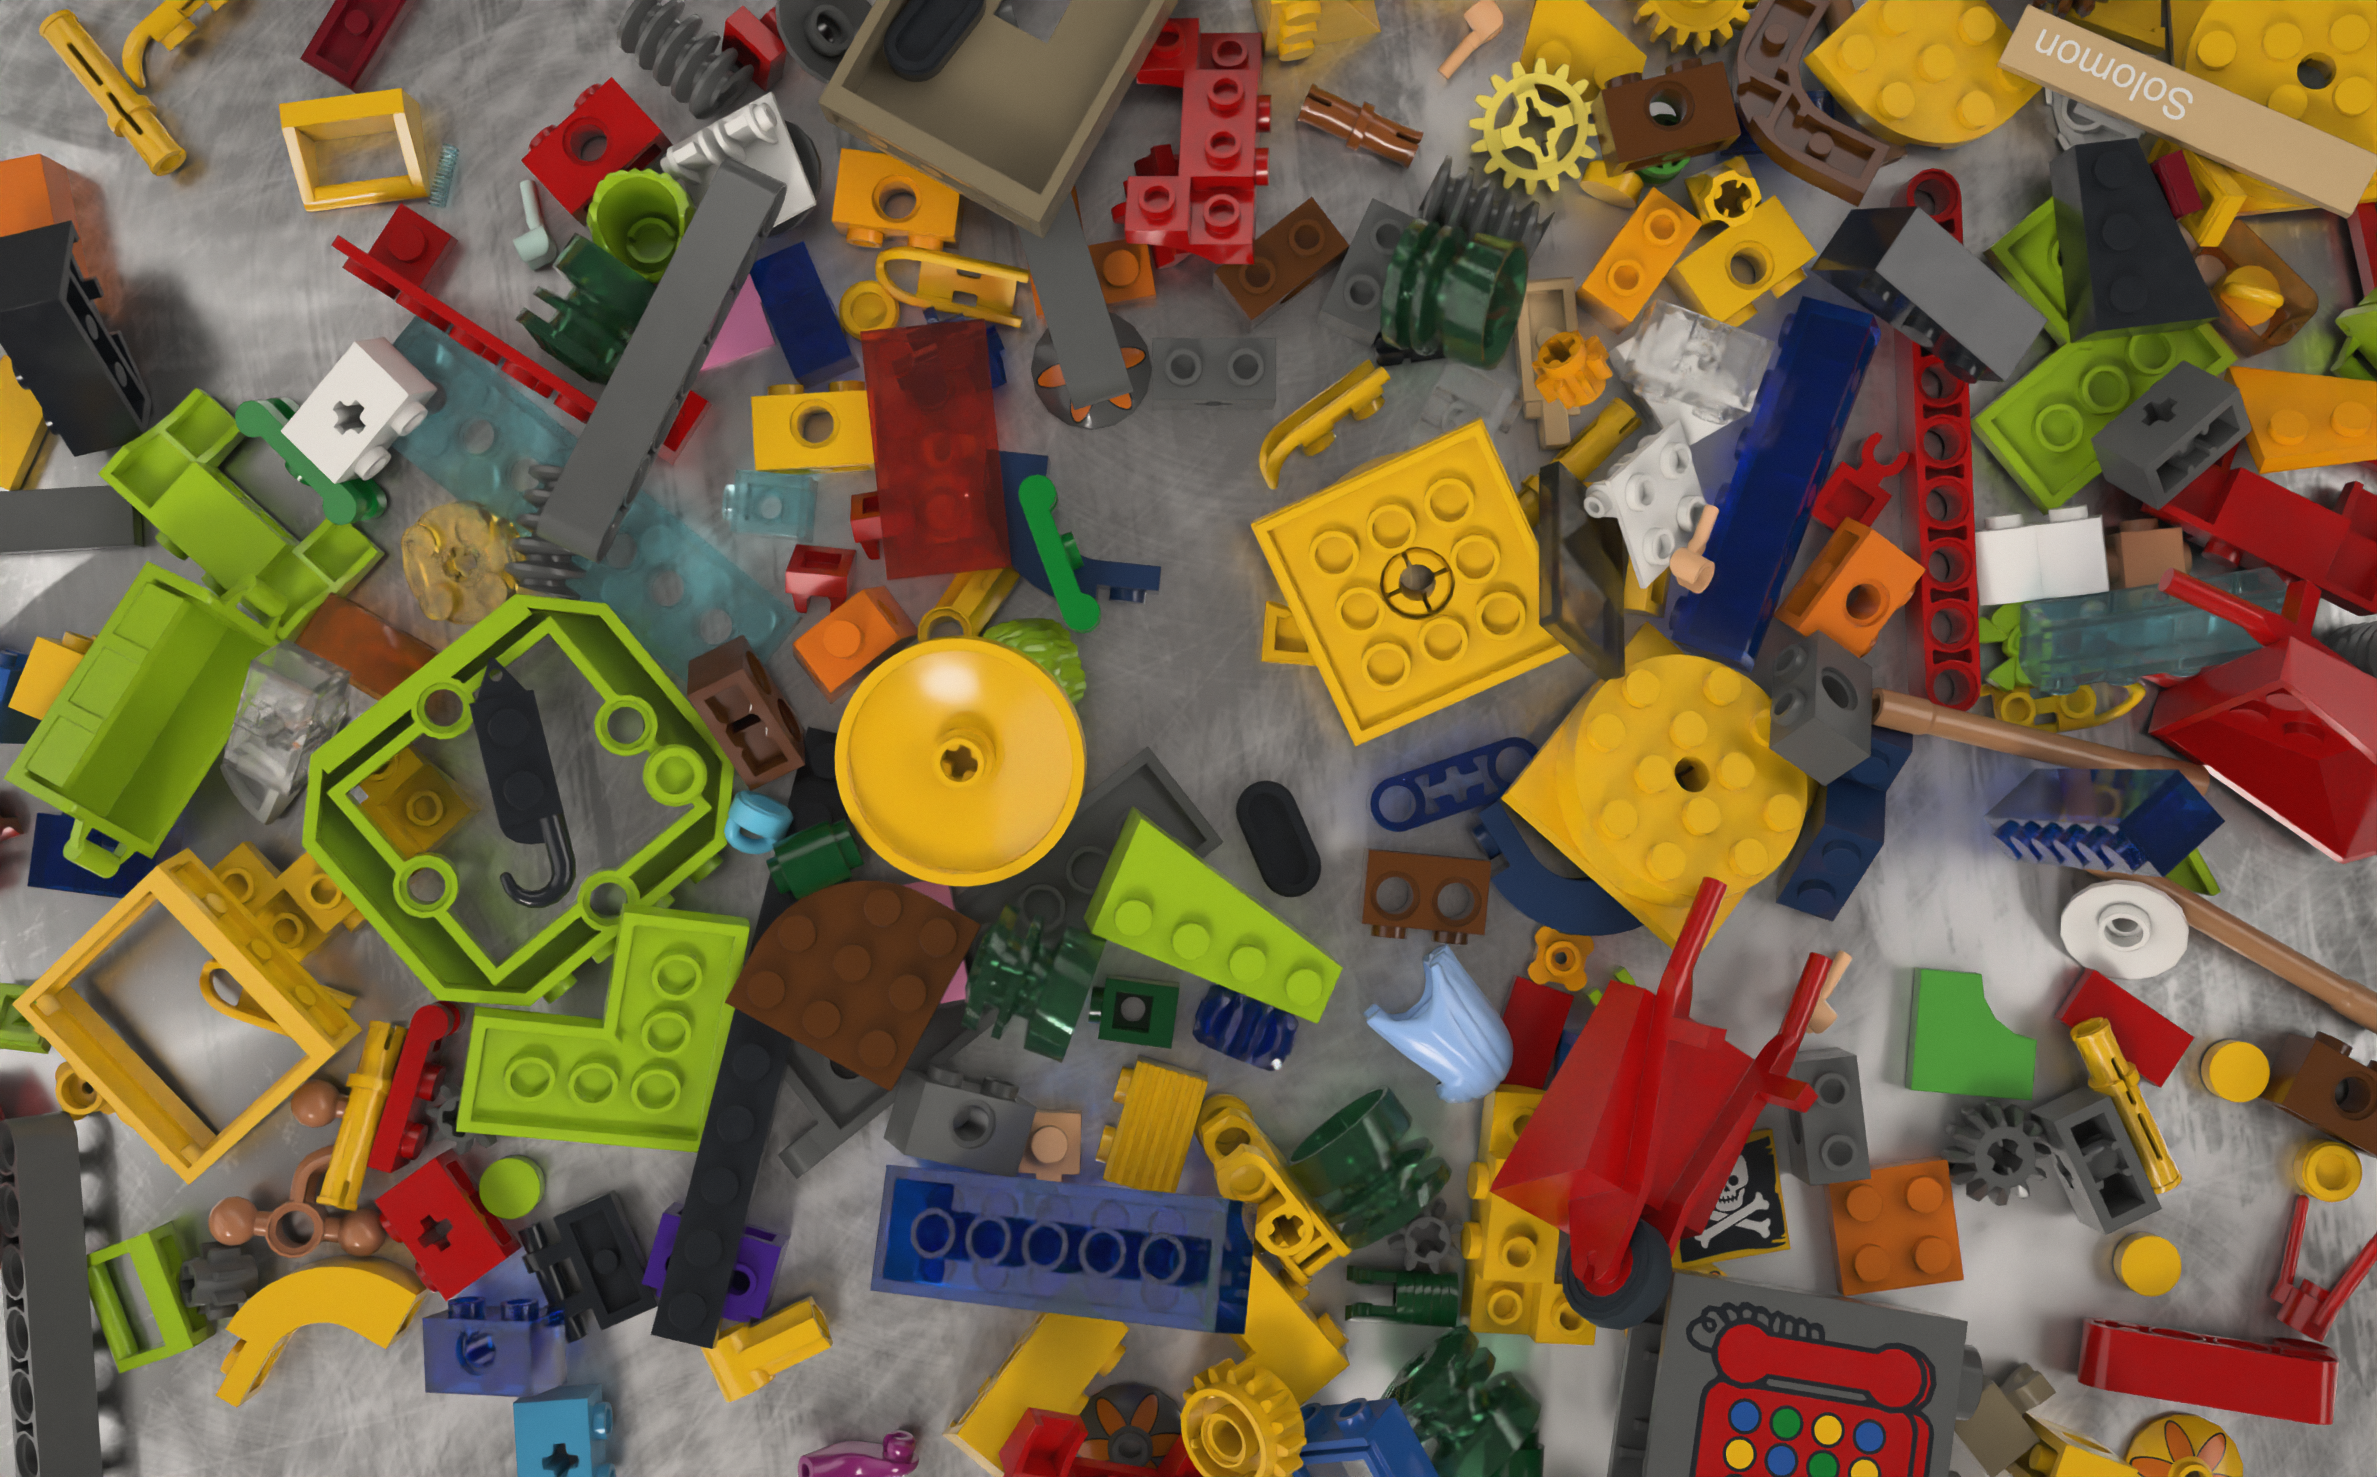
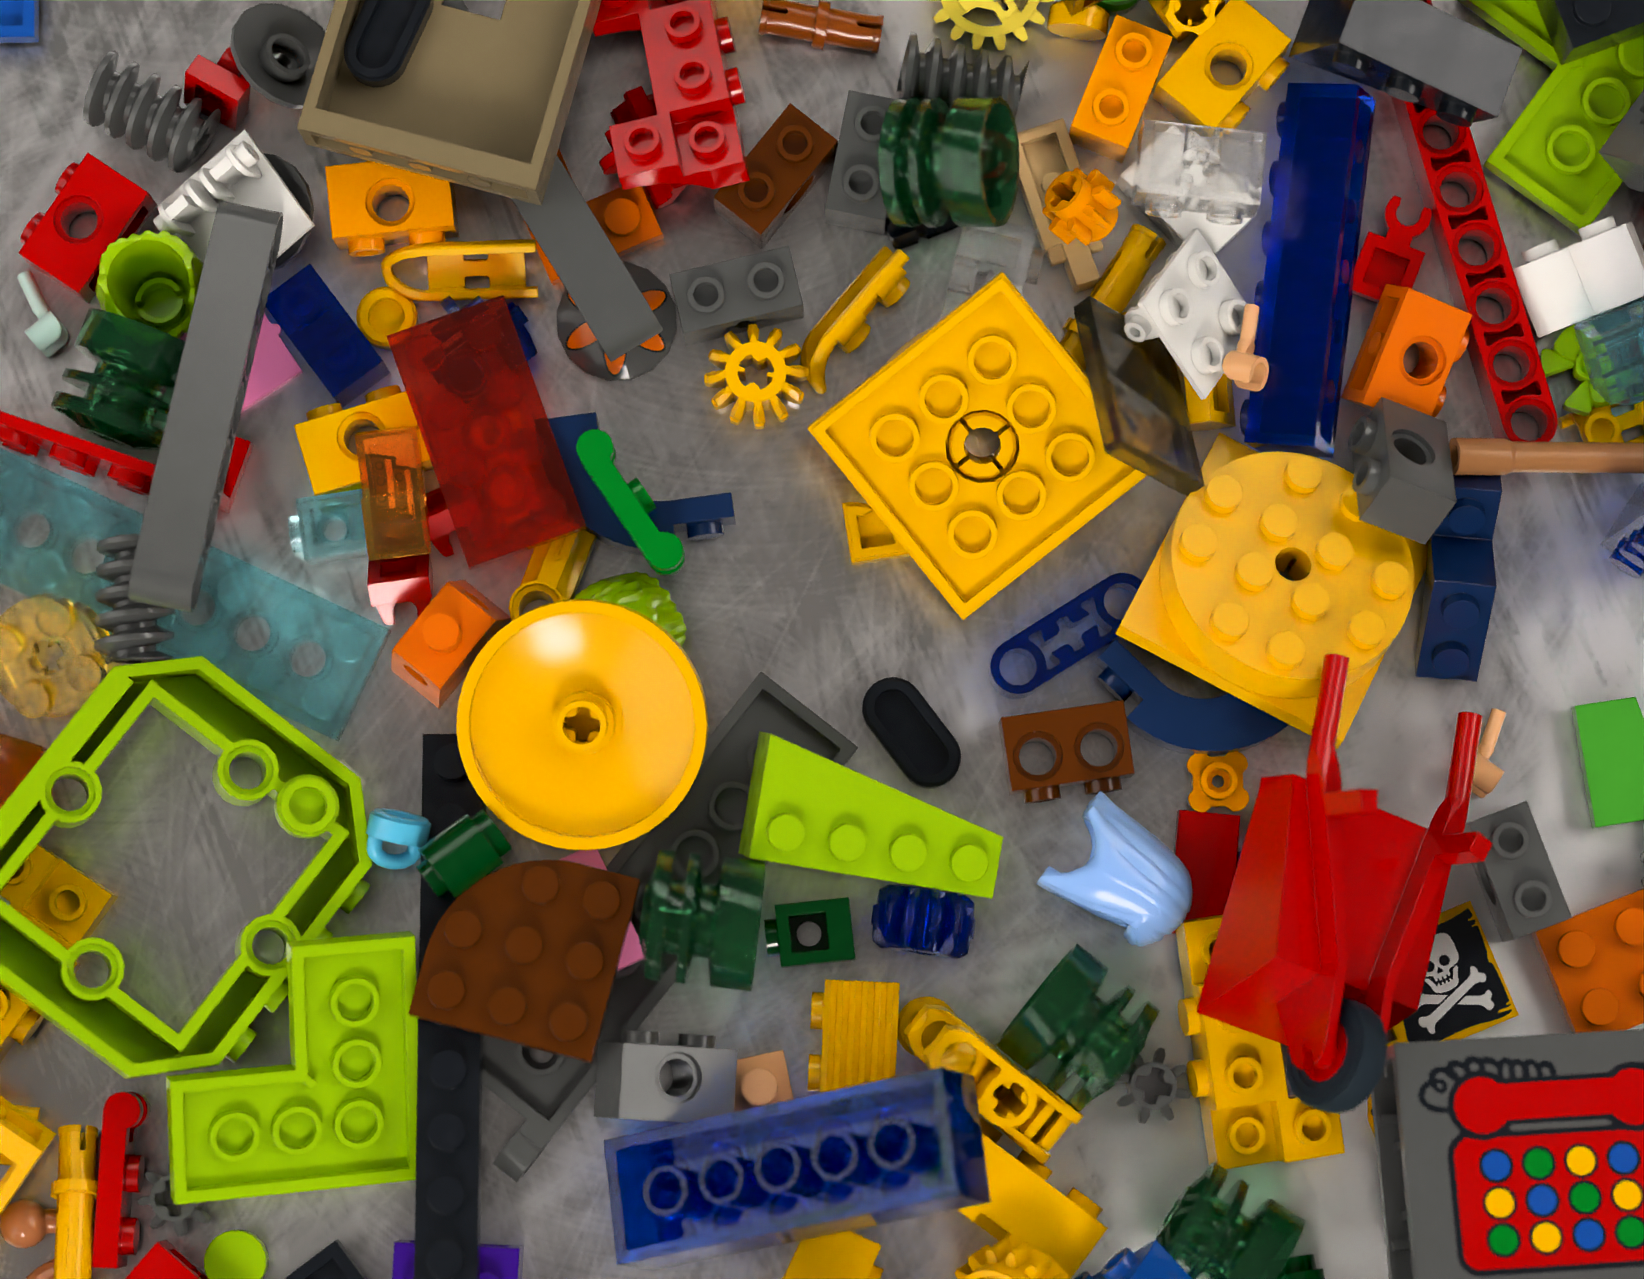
camera: 15 degrees left, 5 degrees down
black plate [469,657,576,908] -> none
reddish brown brick [687,635,805,791] -> none
dark green hinge [1345,1265,1459,1328] -> none
none -> clear orange slope [355,425,432,561]
none -> yellow gear [704,324,808,429]

